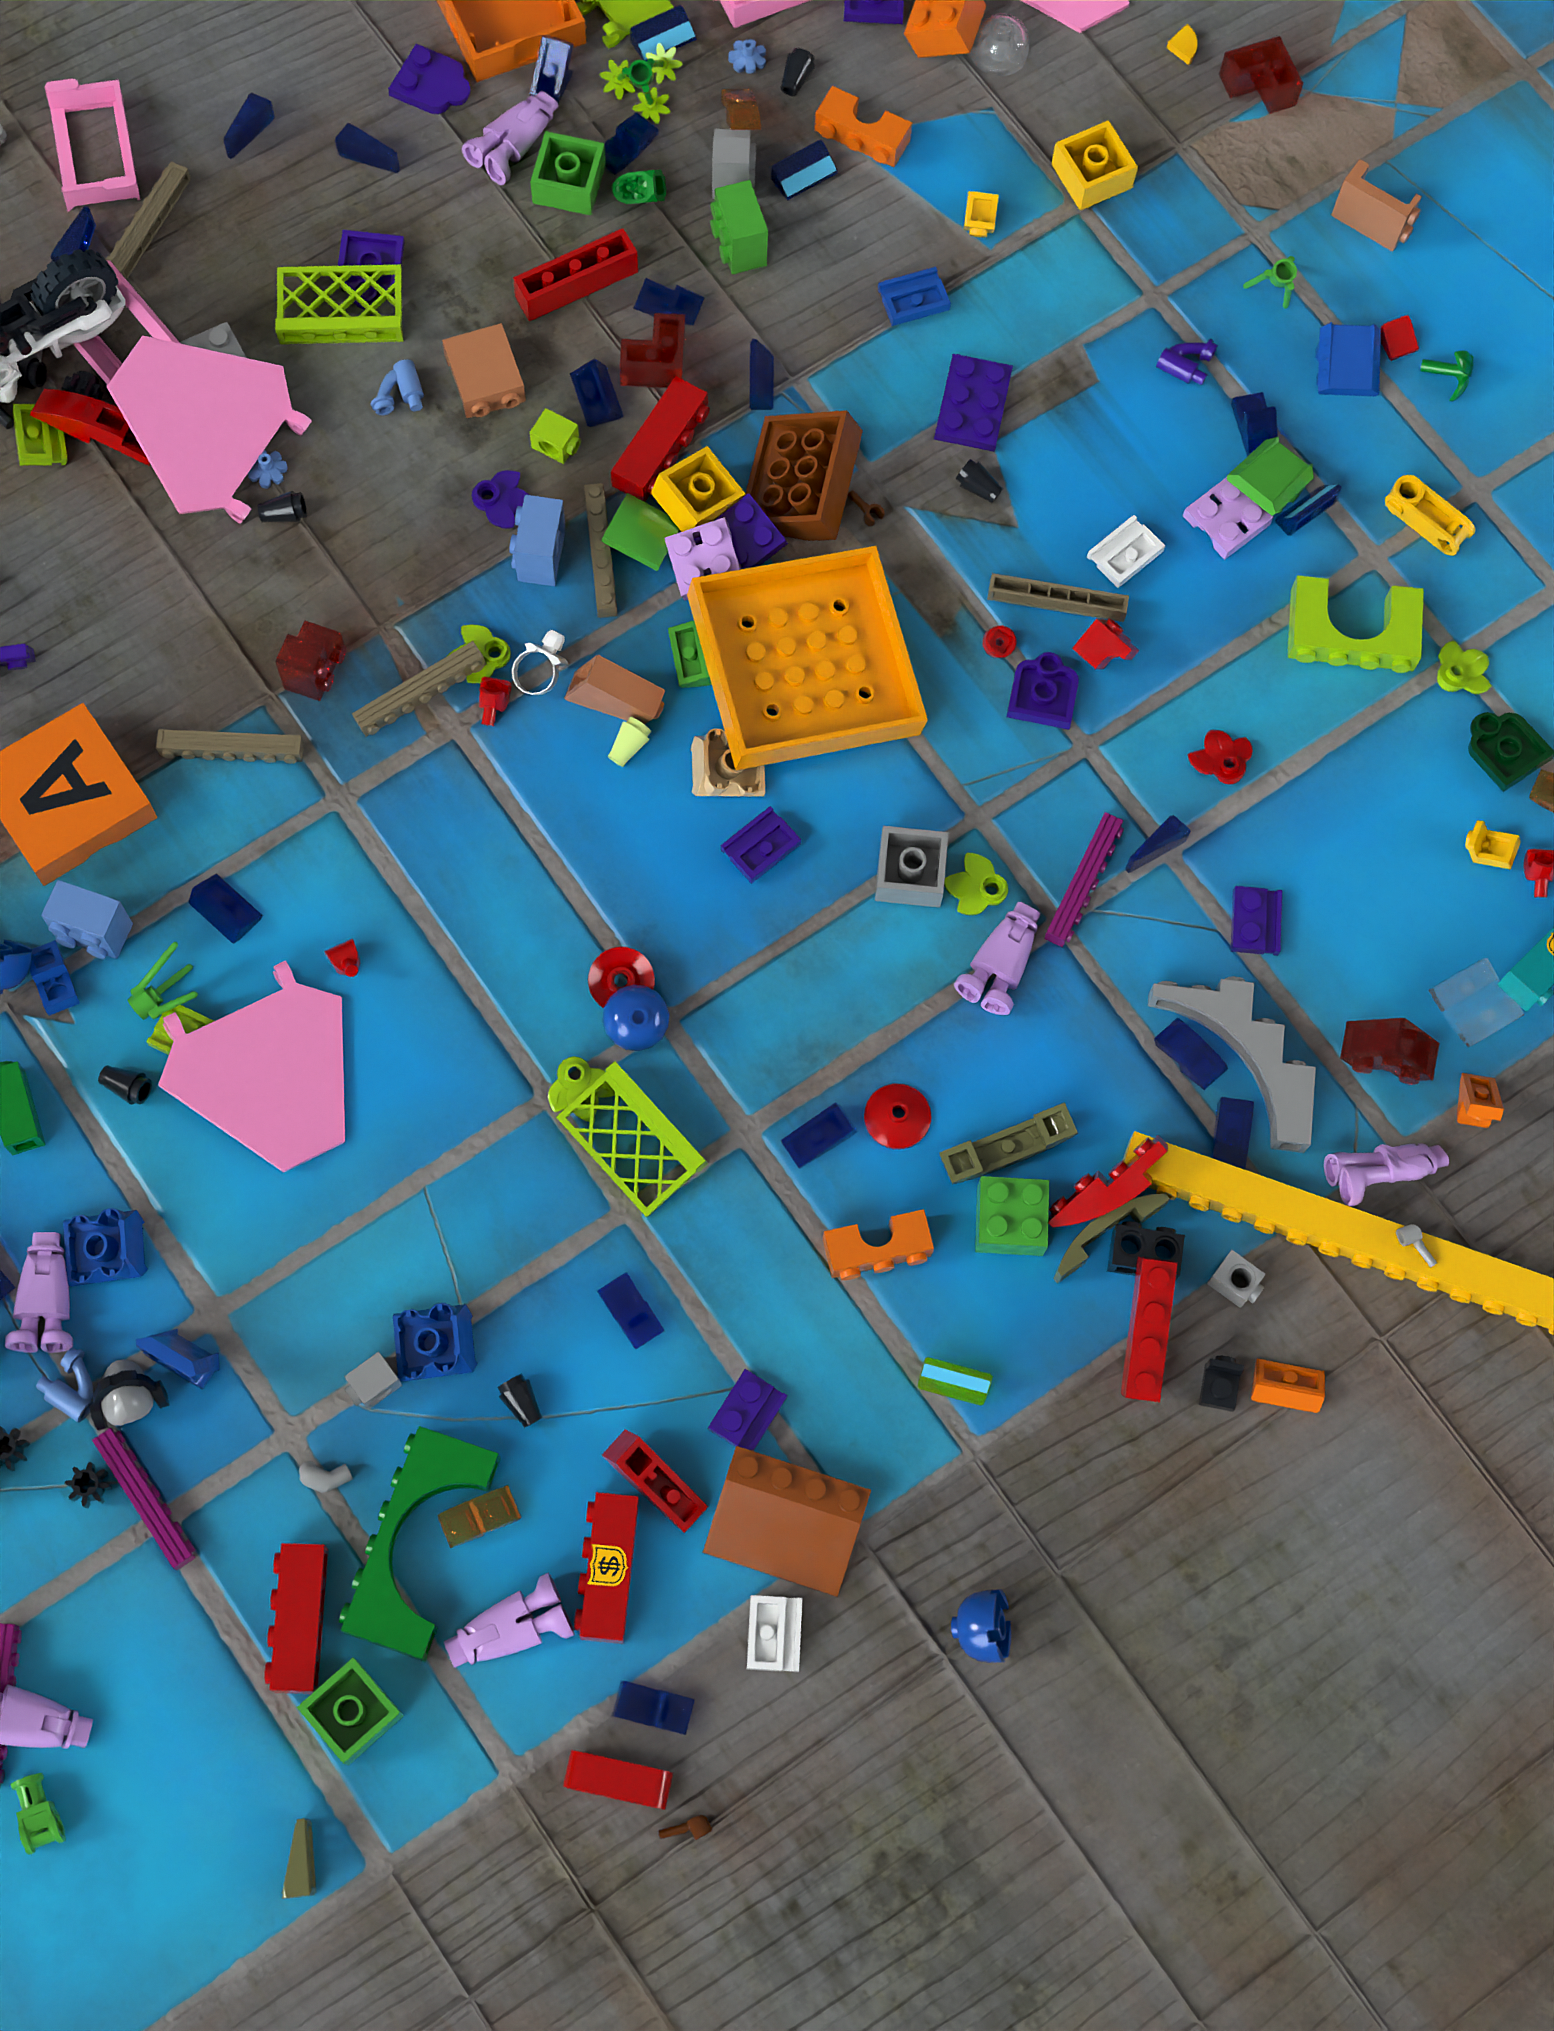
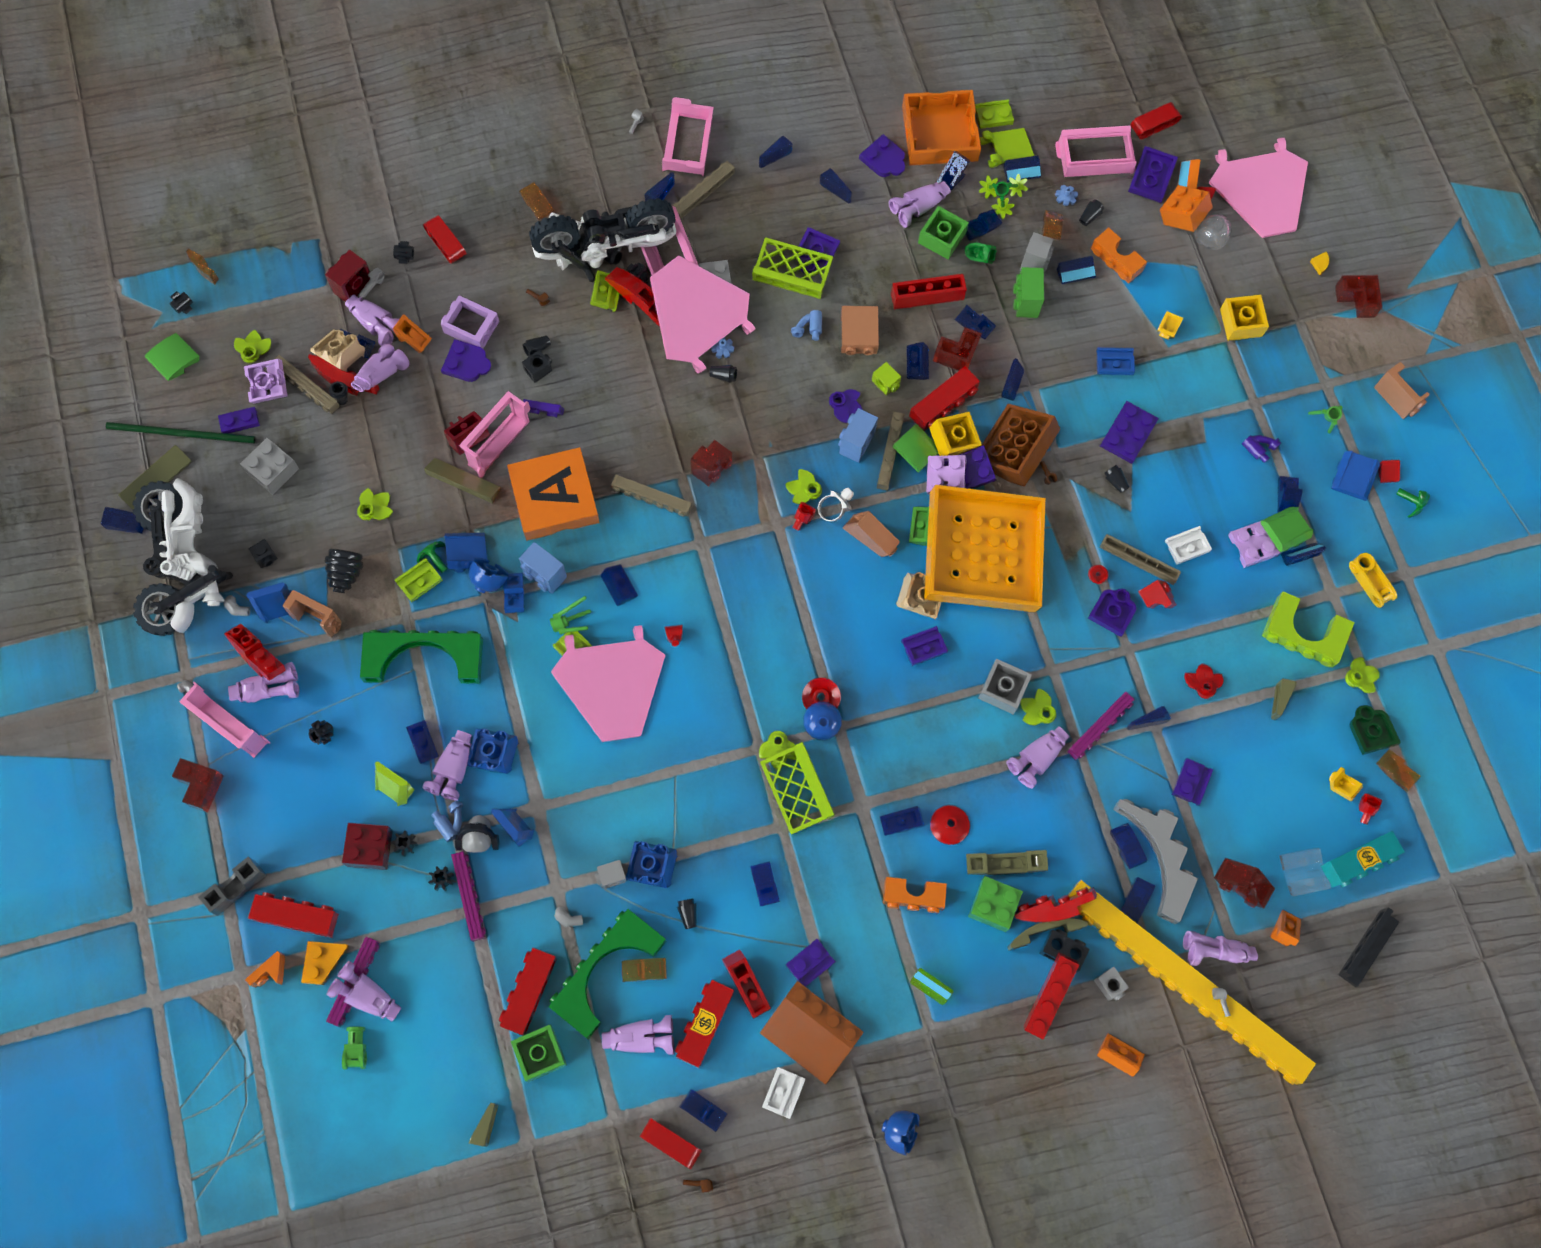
camera: 20 degrees right, 0 degrees up
black cone [98,1065,152,1105] -> none
dark tan piece [352,641,487,737] -> none
yellowish green cone [607,717,651,767] -> none
black bracket [1199,1355,1244,1412] -> none
none -> olive slope [1271,678,1297,720]

